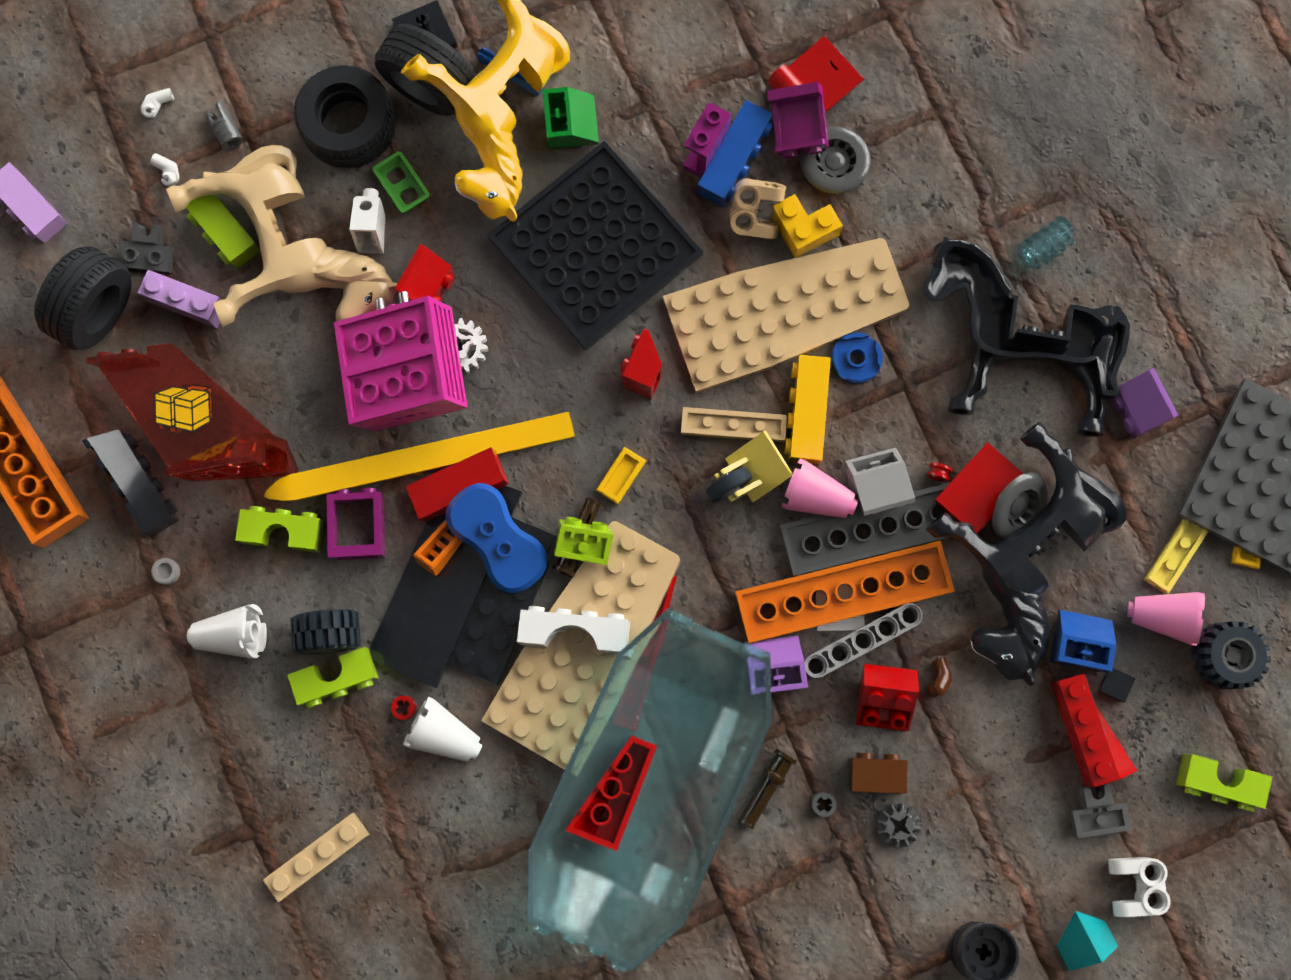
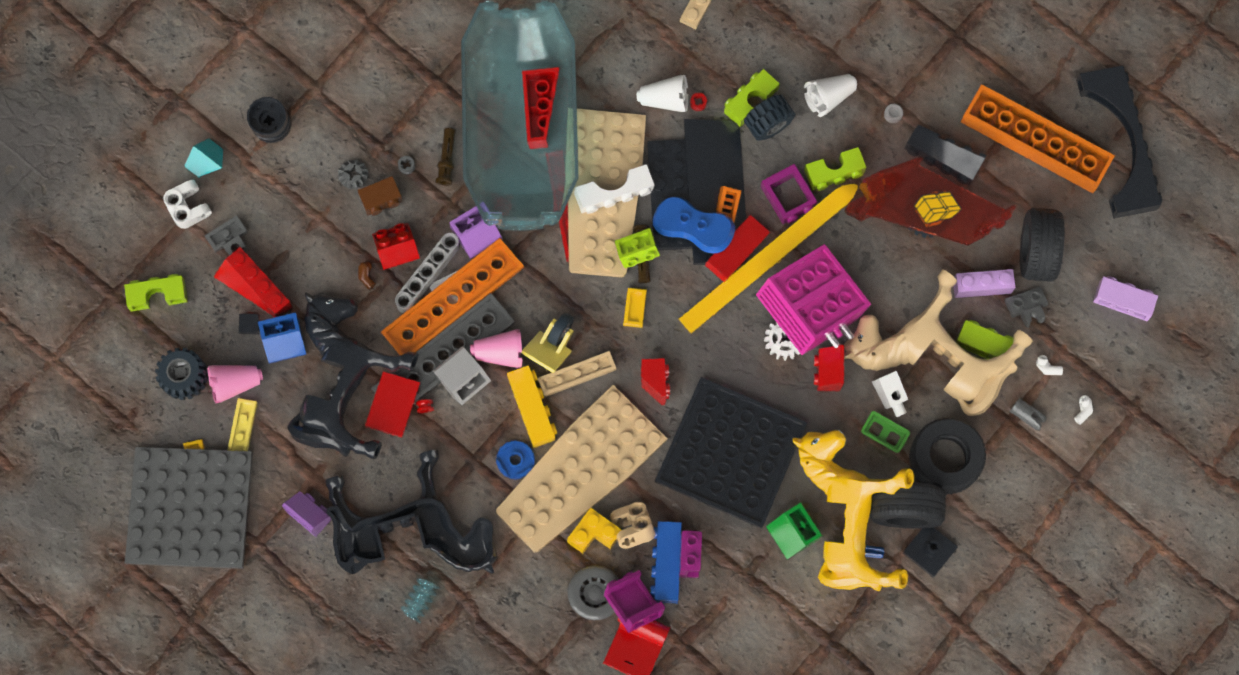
camera: 150 degrees right, 5 degrees down
dark grey wheel [992,473,1048,540] -> none

